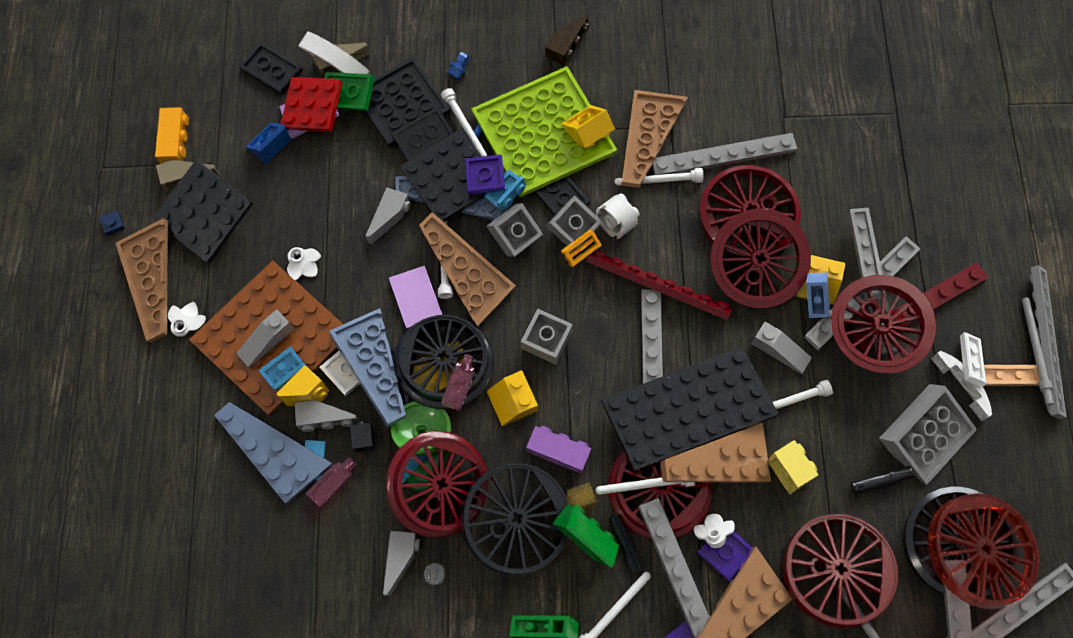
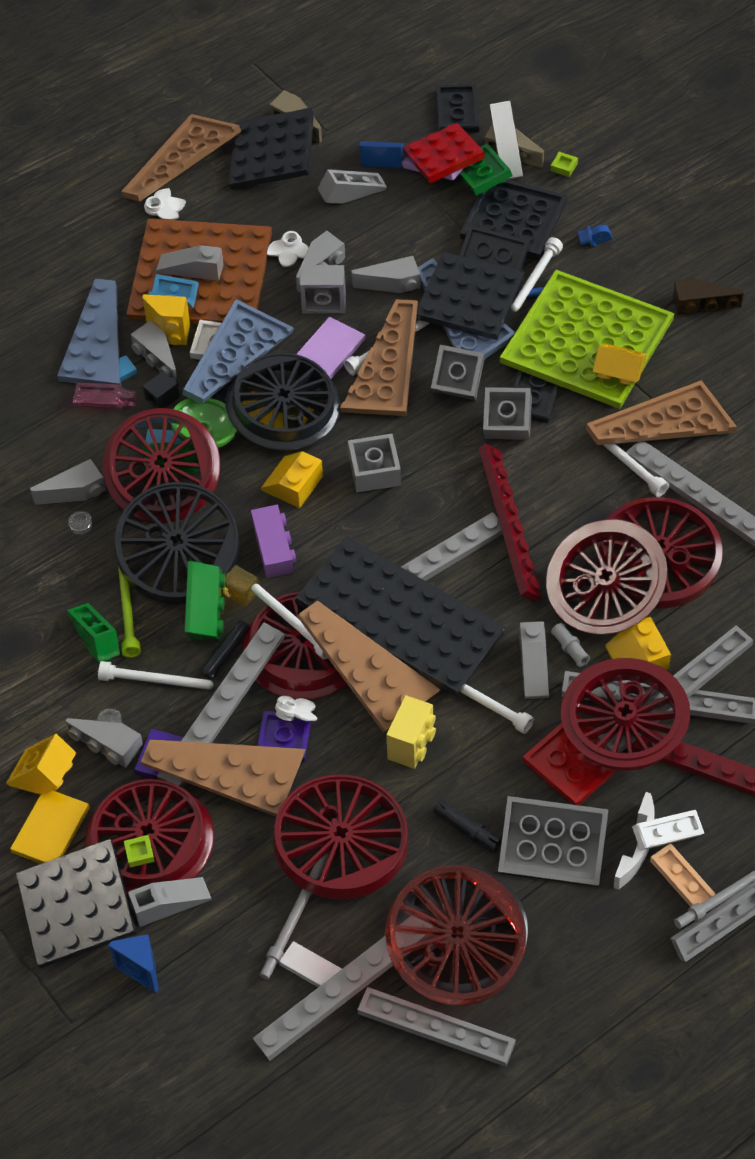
camera: 55 degrees right, 15 degrees down
dark blue plate [99,211,125,236] -> none
light orange brick [155,108,189,164] -> none
clear pink hinge [441,354,474,411] -> none
dark purple tile [465,154,505,195] -> none
dark azure bracket [484,170,526,212] -> none
light orange tile [561,229,602,267] -> none
white brick [596,194,640,239] -> none
medium blue brick [806,272,830,318] -> none
none -> lime piece [118,565,141,658]
none -> light grey slope [296,231,345,292]
none -> light grey brick [300,265,346,314]
none -> light grey slope [318,169,387,204]
none -> red plate [523,715,622,806]
none -> lime plate [551,152,578,177]
none -> light grey pin [551,623,590,667]

